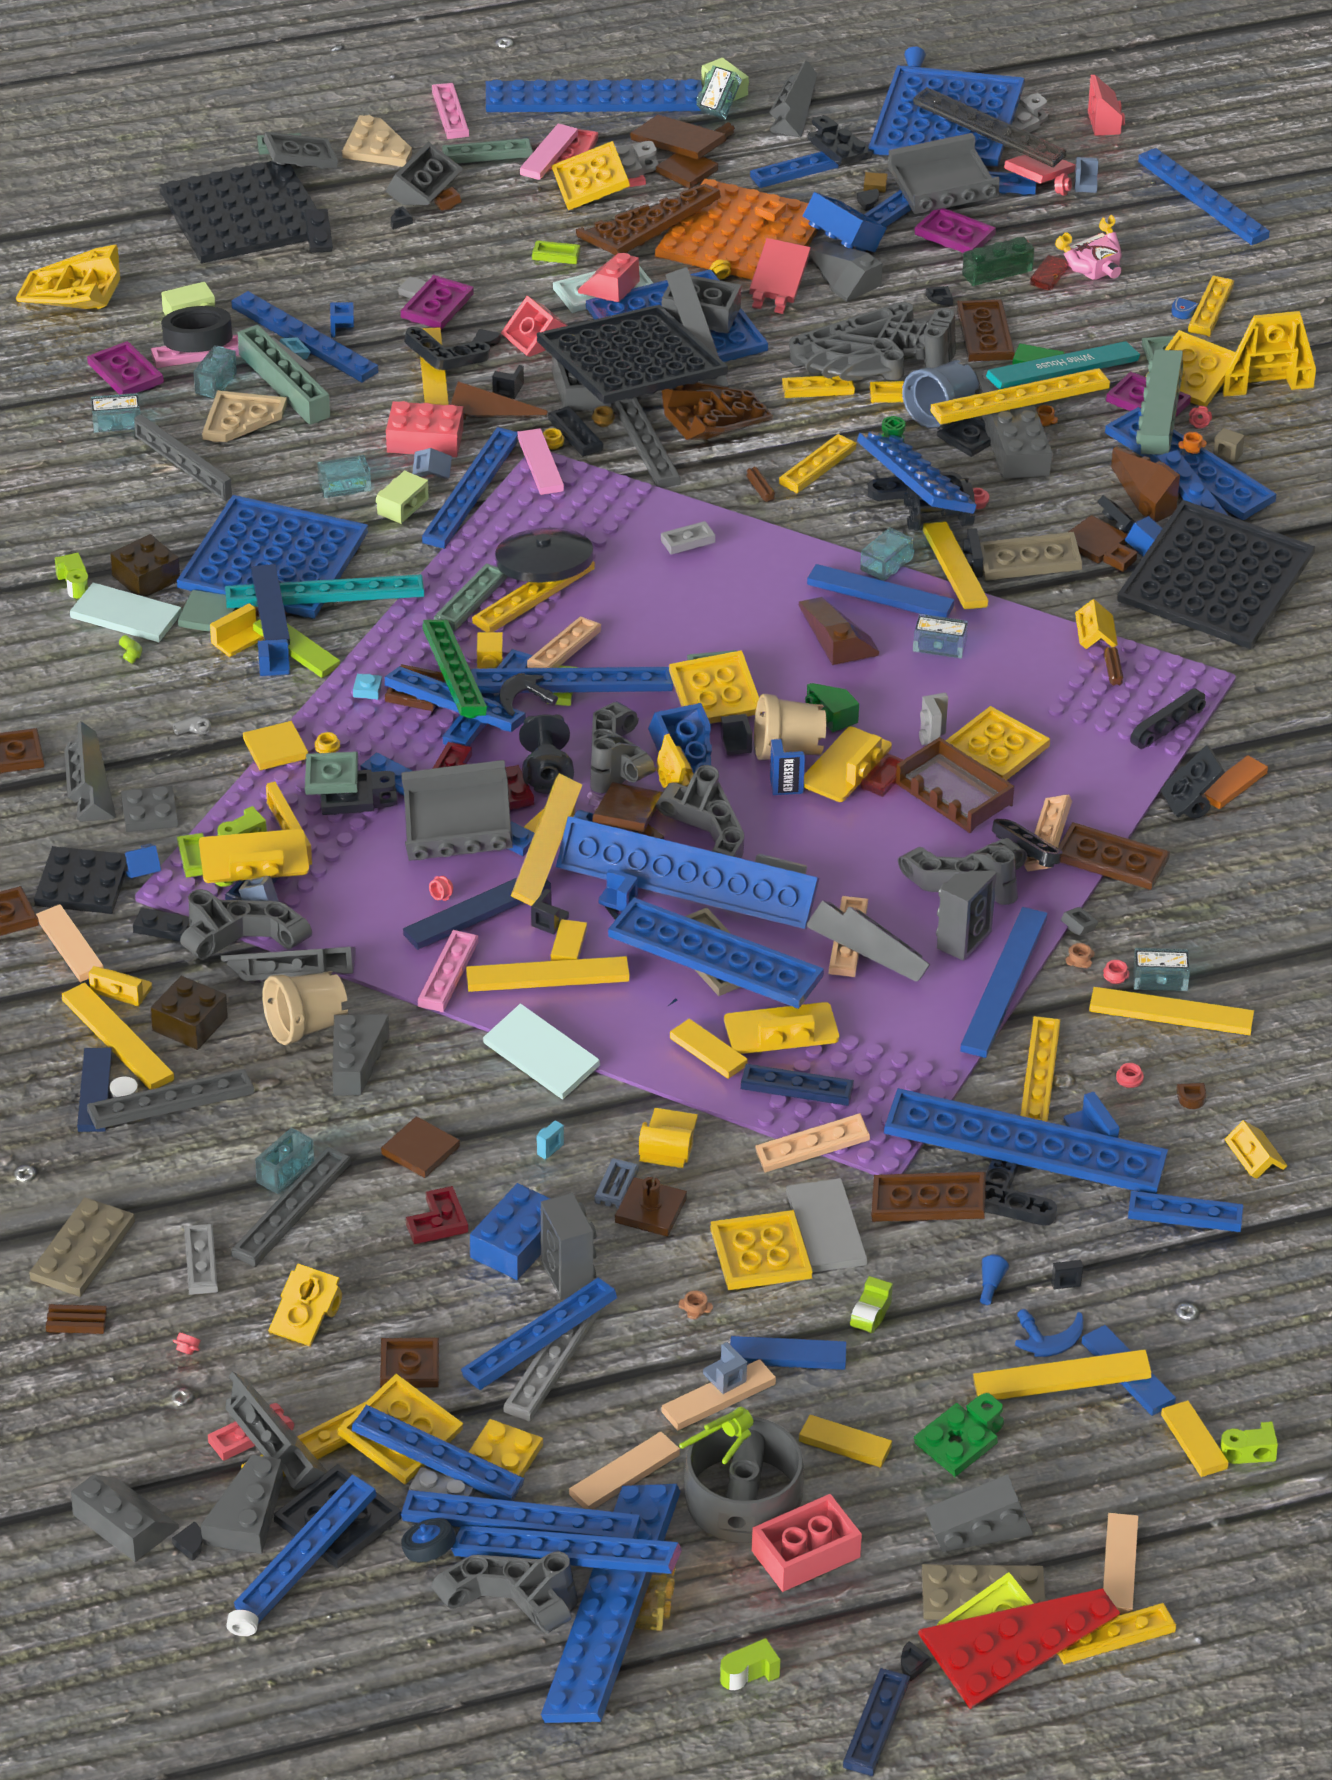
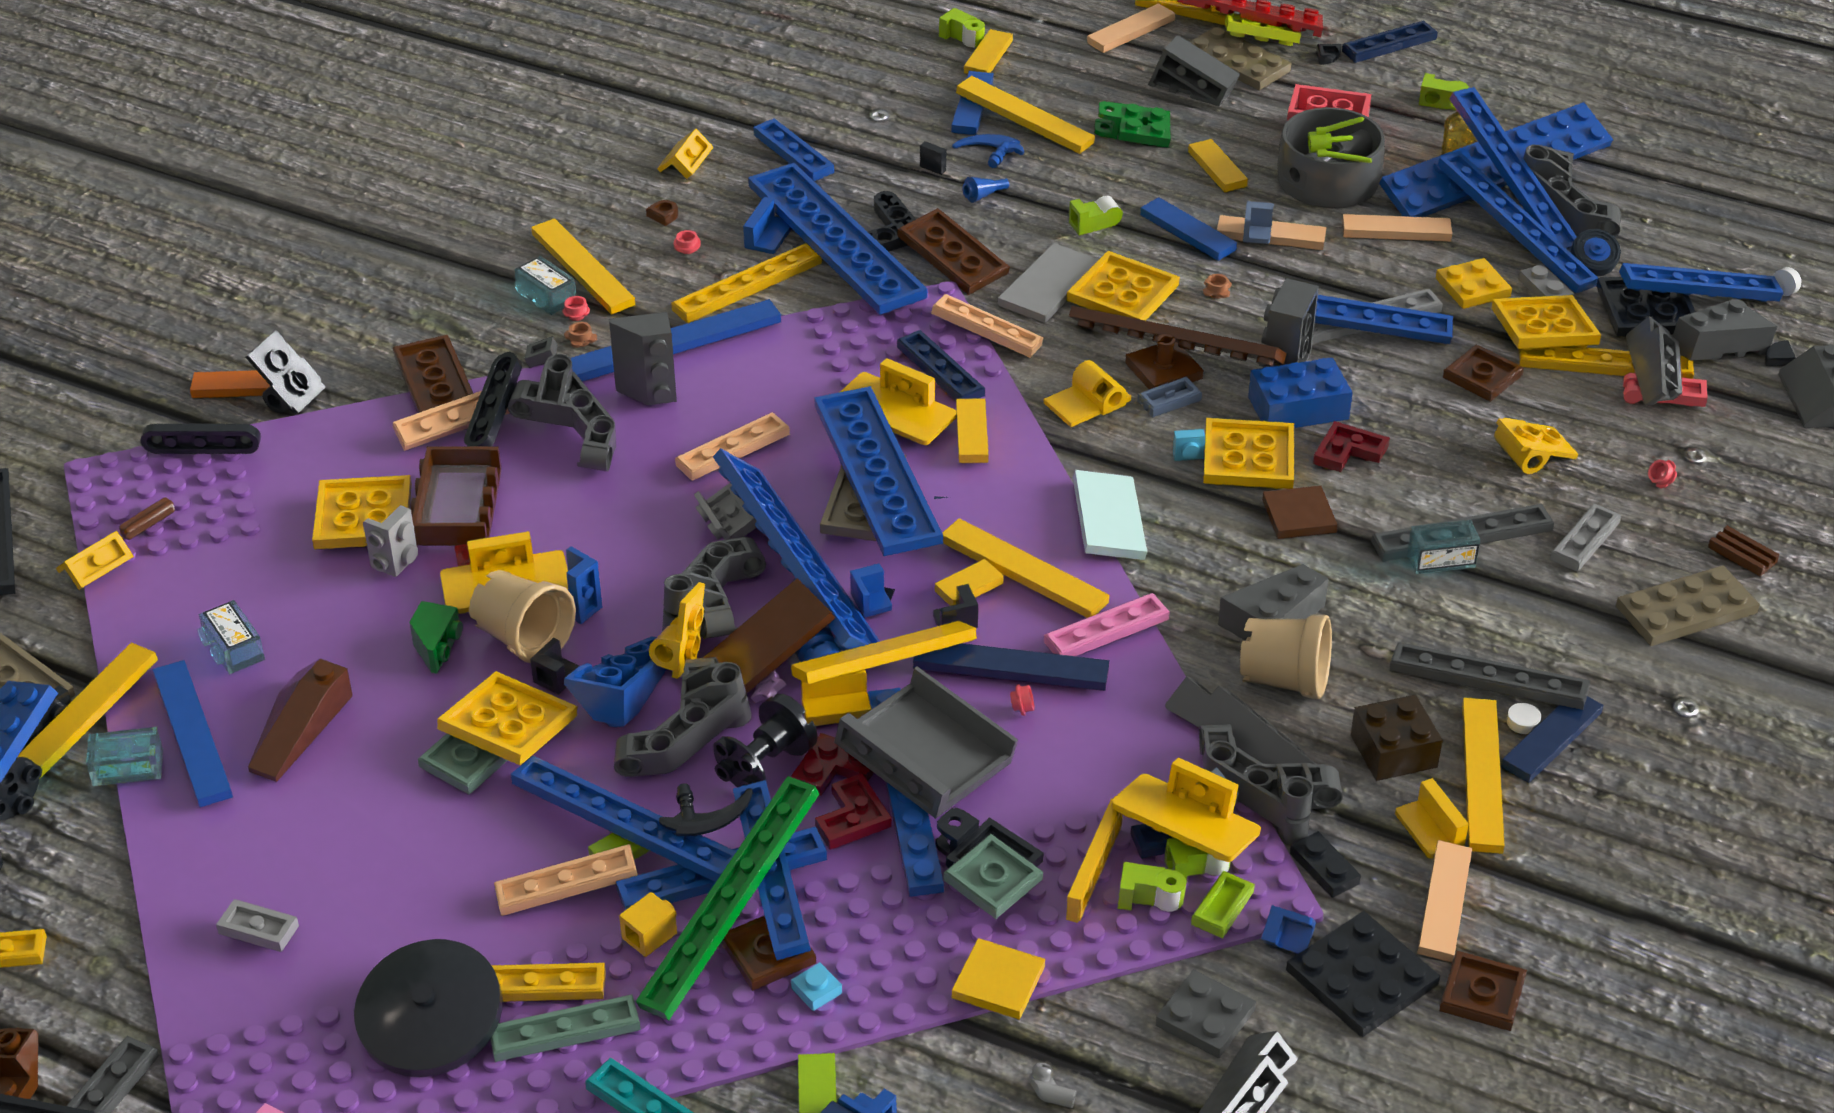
camera: 135 degrees left, 0 degrees up
yellow plate [315,732,340,753] -> none
blue tile [352,1405,525,1501] -> none
reddish brown axle [746,466,775,502] -> none
wedge [807,900,930,981] -> none
none -> reddish brown plate [1069,306,1287,367]
none -> yellow plate [1203,418,1294,489]

